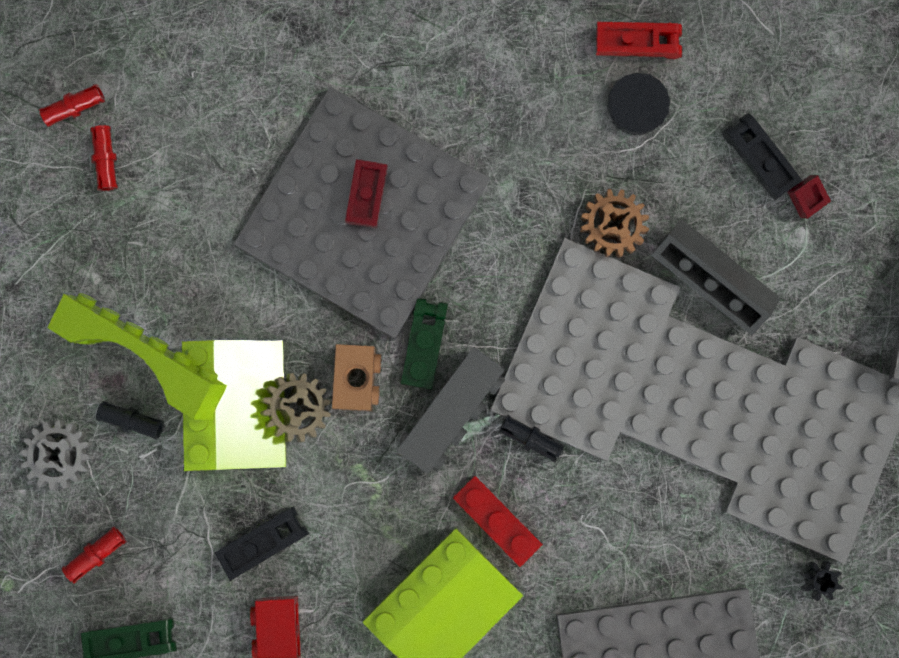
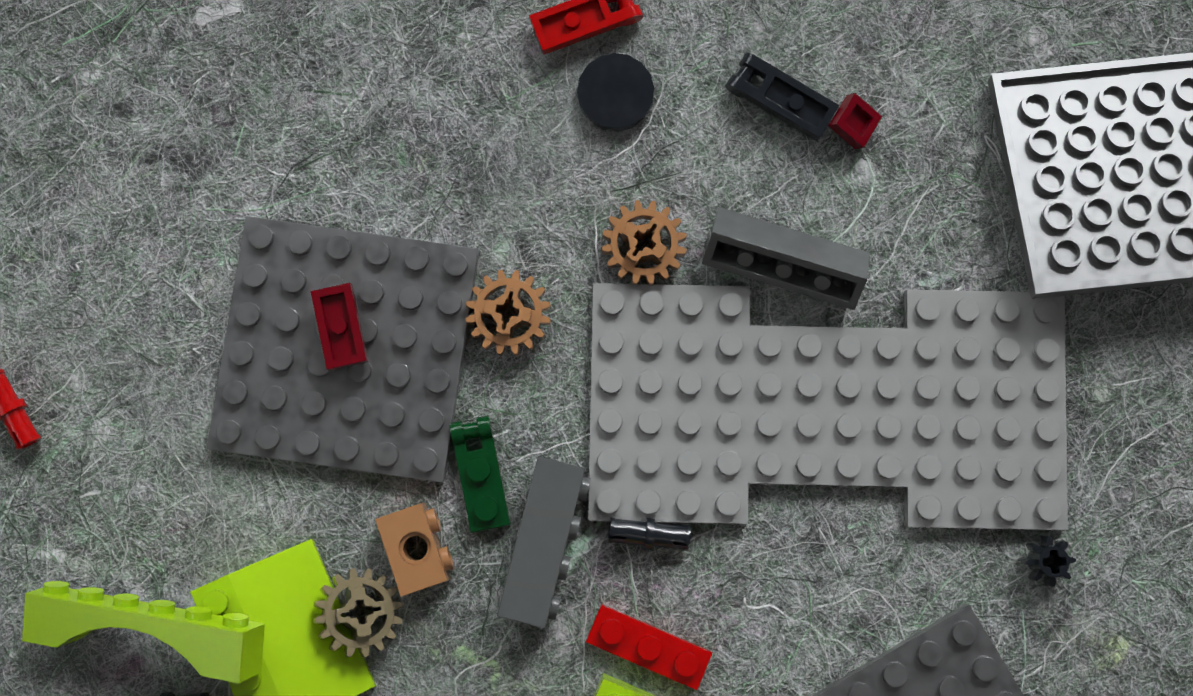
camera: 25 degrees left, 0 degrees up
none -> medium nougat gear [465,270,551,356]

